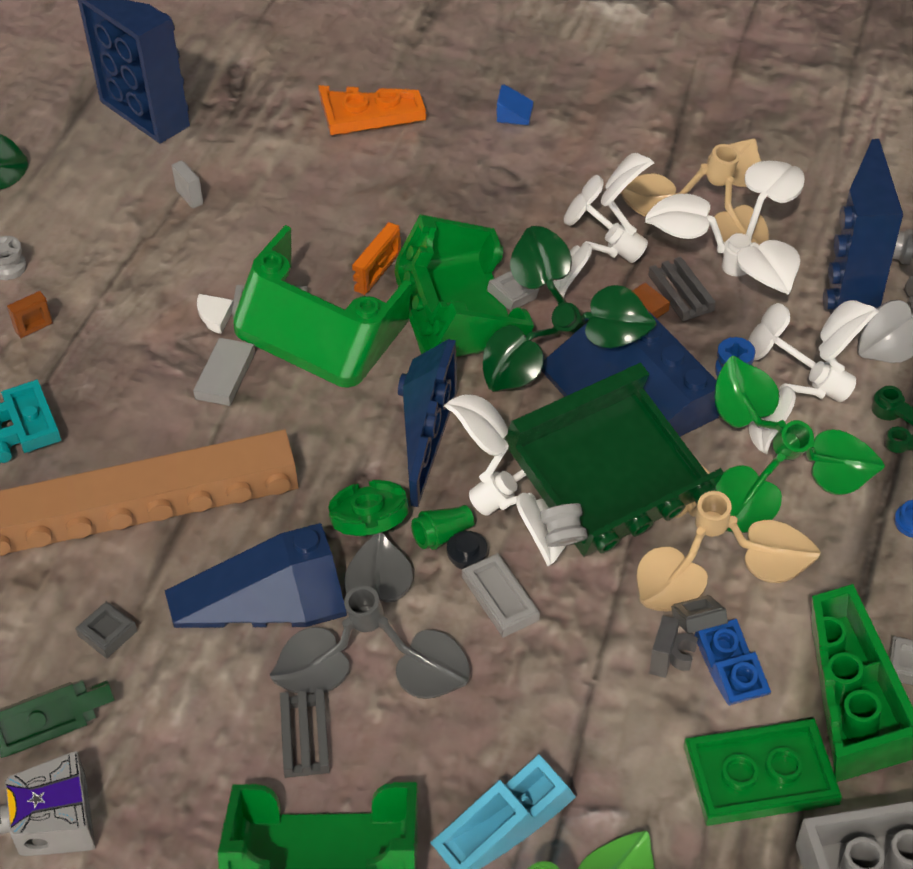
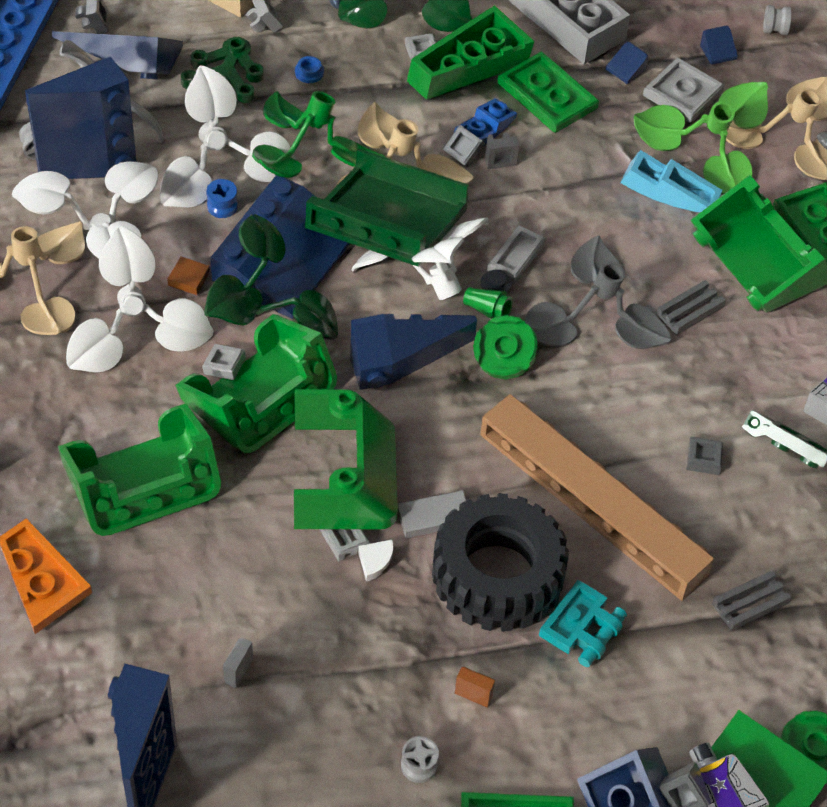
camera: 125 degrees left, 5 degrees up
dark blue wedge [164,523,347,628] -> none
orange tile [352,222,401,295] -> none
light grey wheel [540,503,588,547] -> none
flat silver tile [648,256,716,321] -> none
none -> green windscreen [58,403,221,536]
none -> black tyre [432,493,569,632]

